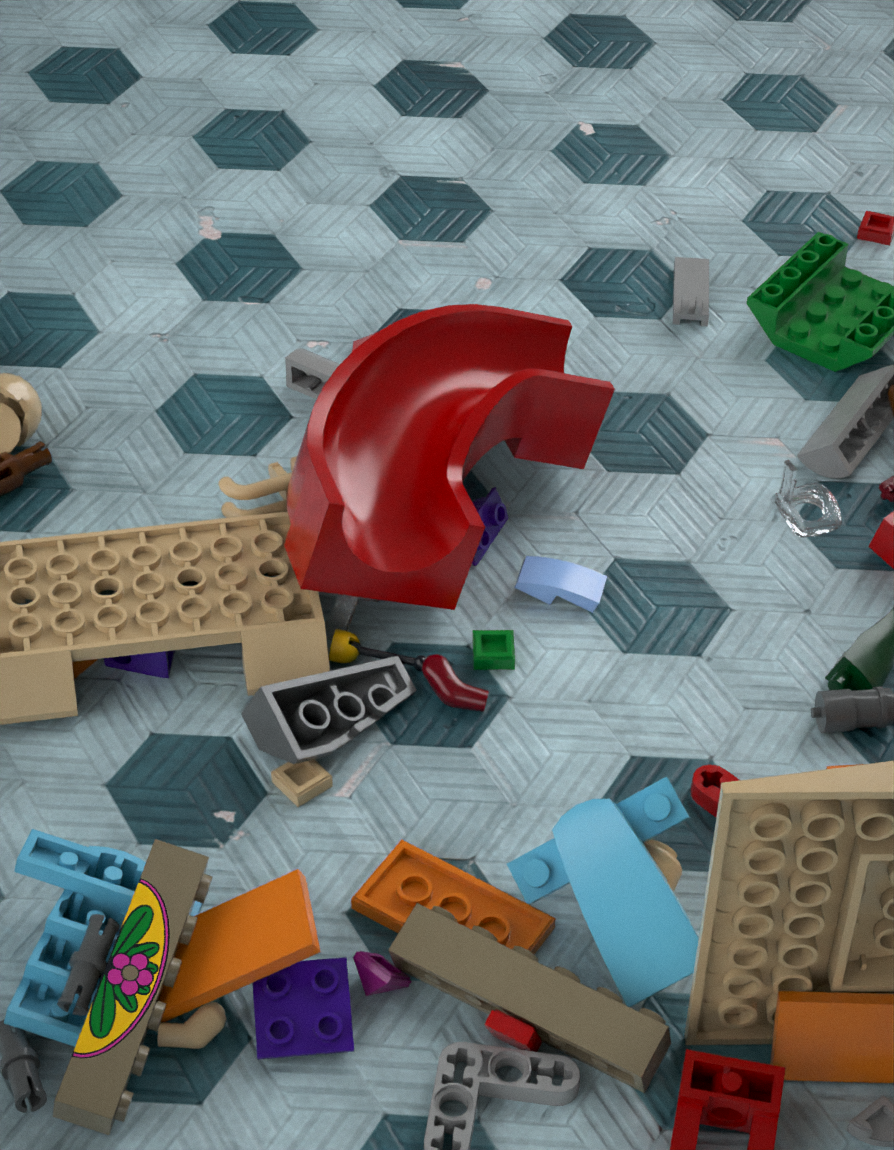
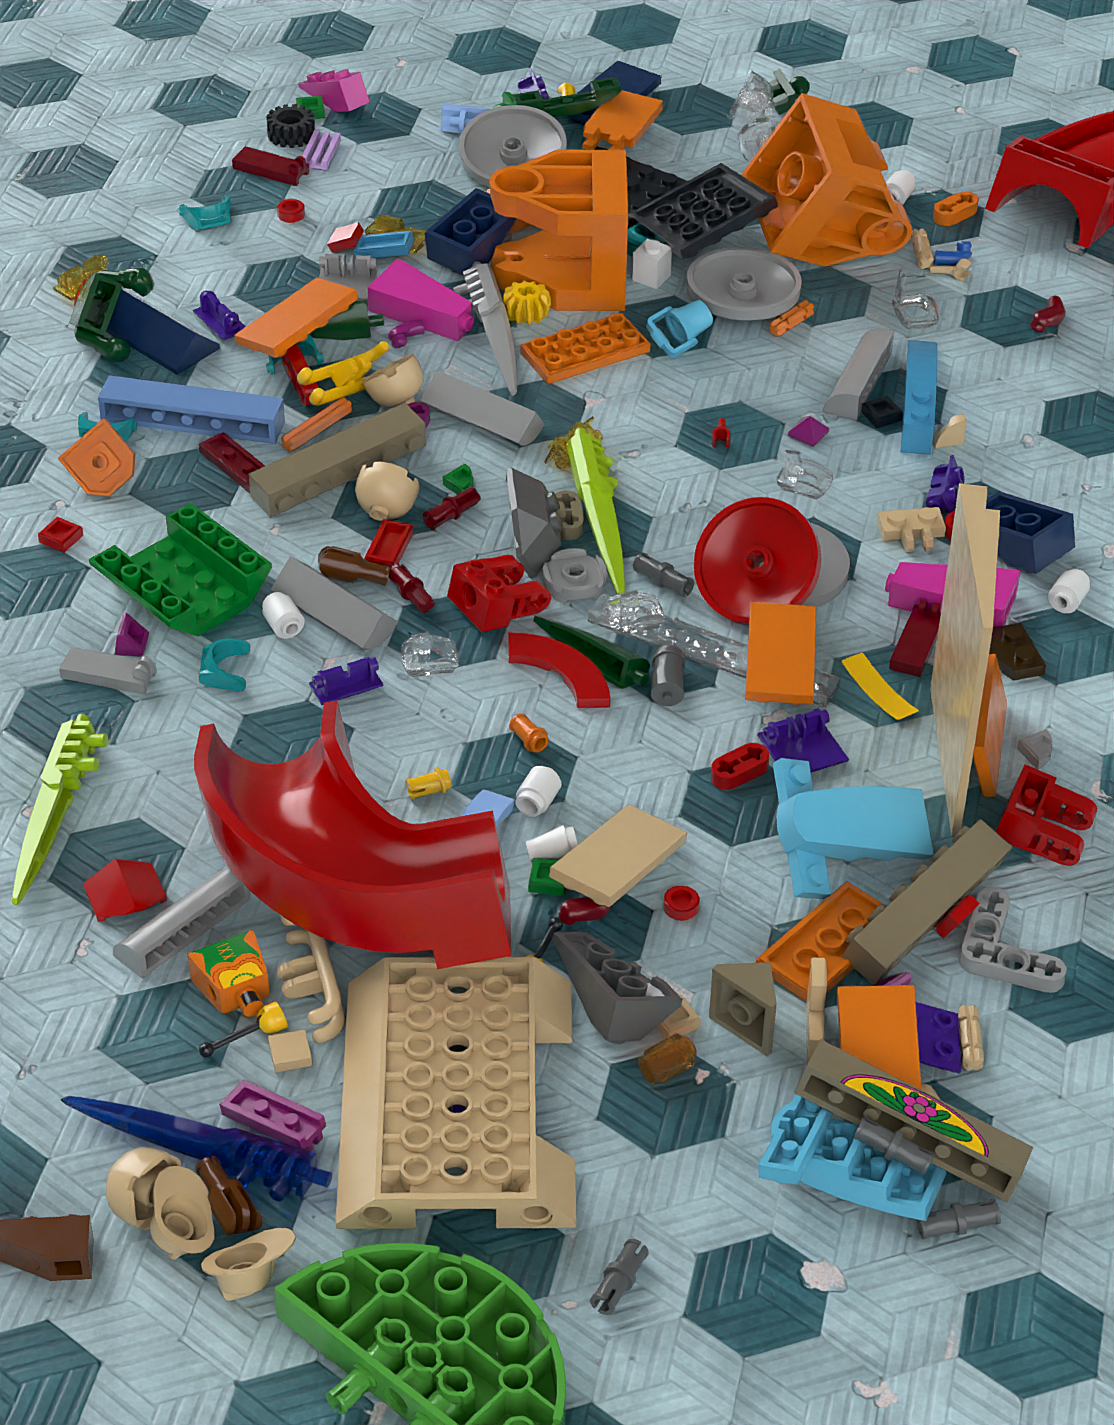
camera: 80 degrees left, 0 degrees up
none -> lime piece [11,714,109,905]
none -> clear blue piece [61,1096,332,1202]
none -> magenta slope [114,613,149,657]
none -> torso [187,930,270,1017]
none -> teal helmet [199,638,251,692]
none -> hinge [199,1001,288,1057]
none -> magenta hinge [219,1079,326,1155]
none -> white brick [262,592,305,639]
none -> tan tile [268,1029,312,1073]
none -> dark purple hinge [309,656,383,705]
none -> yellow pin [405,767,452,800]
none -> red tile [508,632,611,708]
none -> orange pin [509,713,549,753]
none -> white brick [516,766,562,817]
none -> white cone [526,825,578,861]
none -> tan tile [549,804,687,907]
none -> clear orange brick [638,1033,697,1085]
none -> red tile [663,886,700,921]
none -> dark tan slope [709,962,777,1056]
none -> tan tile [806,957,827,1064]
none -> tan axle [958,1005,984,1071]

